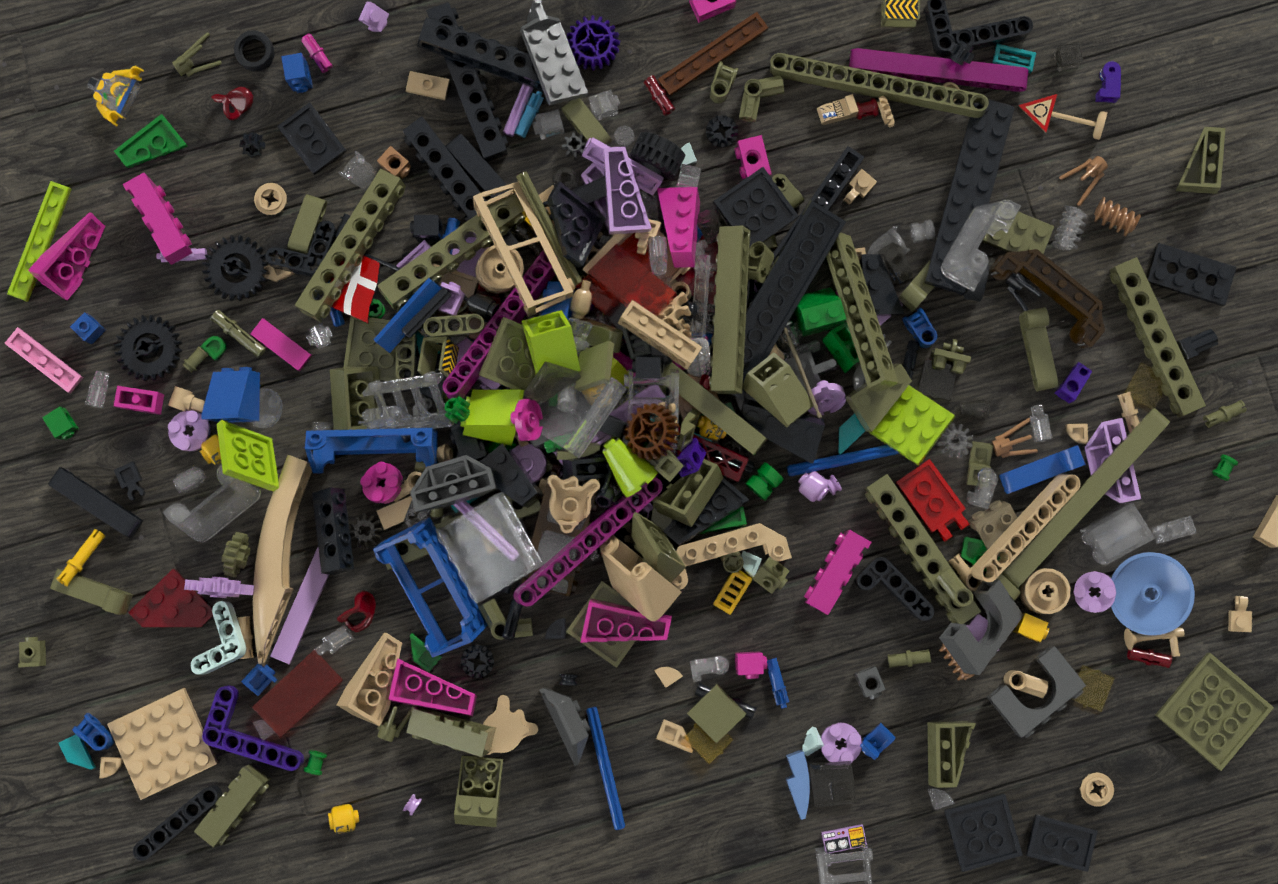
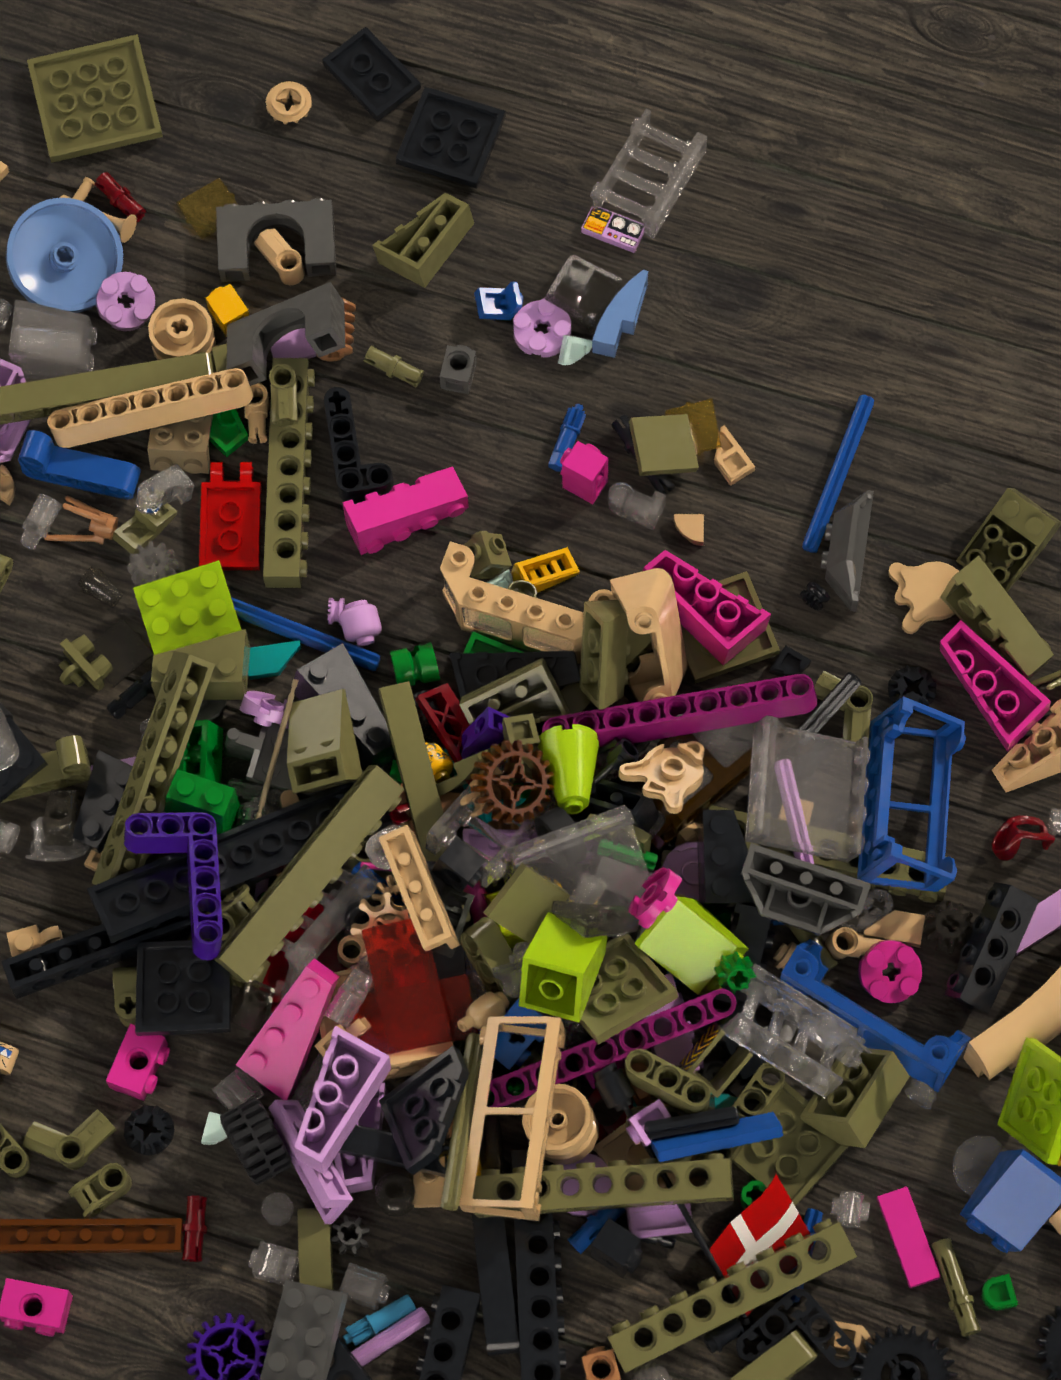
camera: 140 degrees left, 15 degrees down
olive pin [183,346,208,373] -> none
green tile [410,633,442,673] -> none
blue piece [902,308,937,348] -> none
clear tile [927,788,954,810] -> none
none -> dark purple beam [124,812,223,961]

